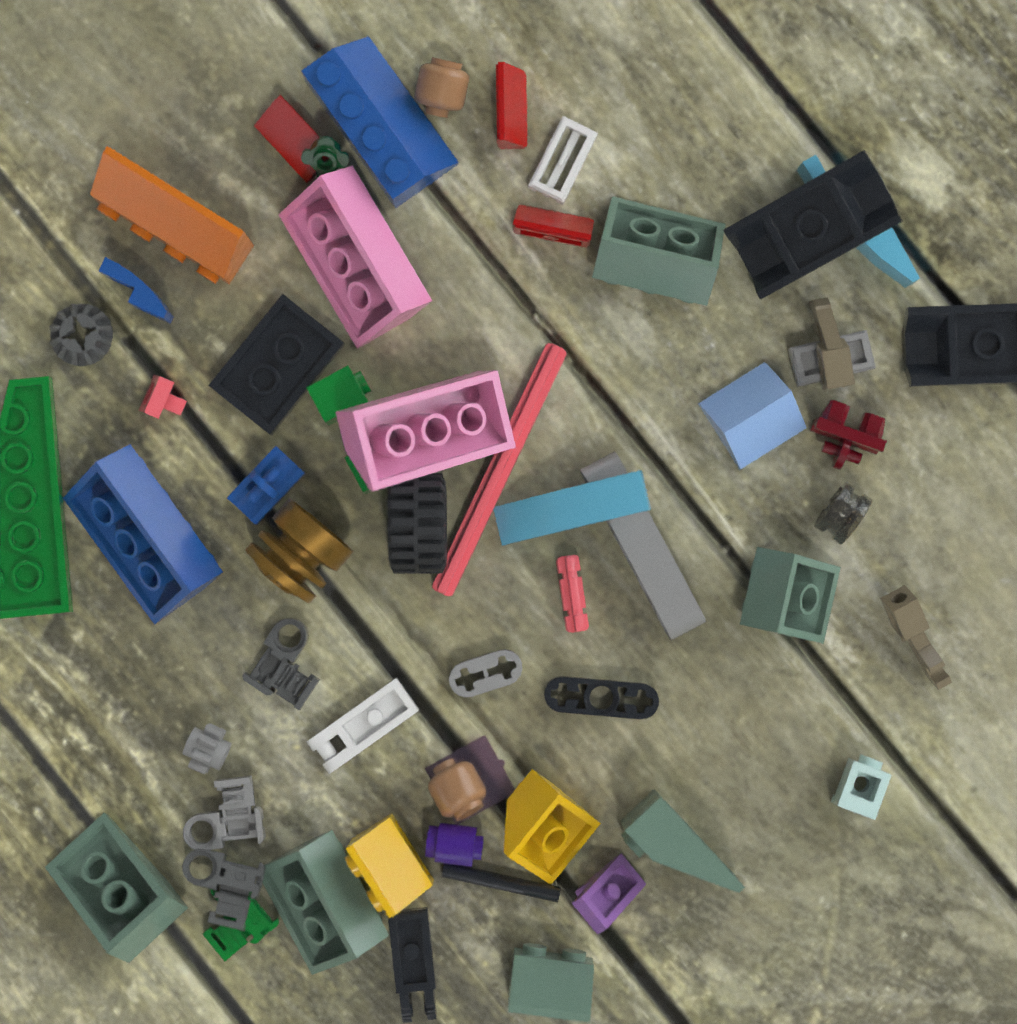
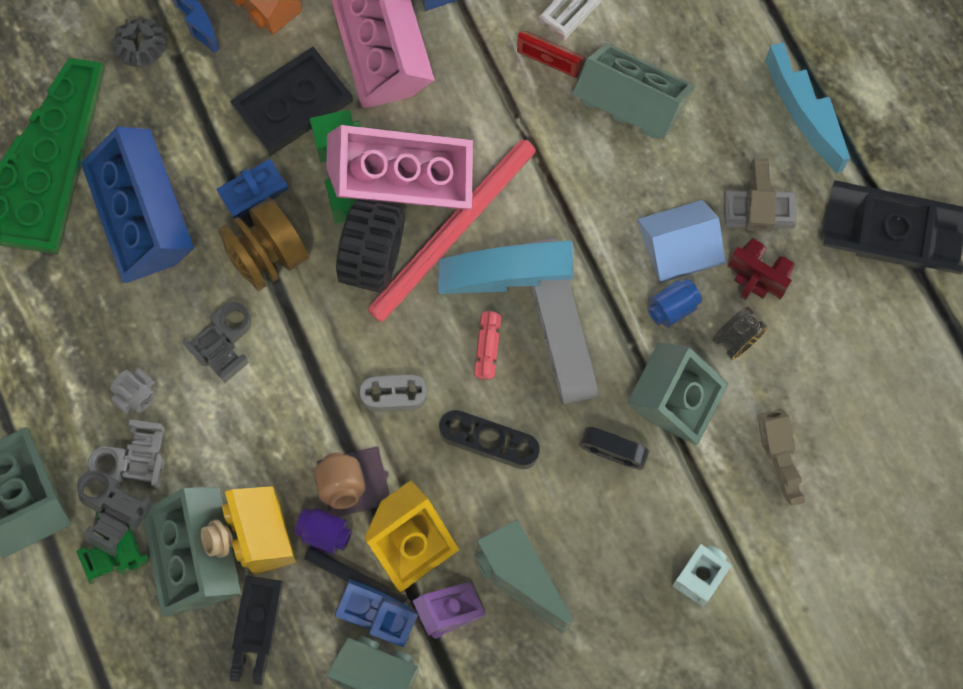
camera: 15 degrees right, 15 degrees down
coral tile [139,375,187,419] -> none
white plate [307,678,419,774] -> none
black piece [723,150,903,300] -> none
none -> tan plate [201,520,233,558]
none -> blue slope [335,579,418,648]
none -> black beam [579,427,650,470]
none -> blue brick [647,279,702,328]

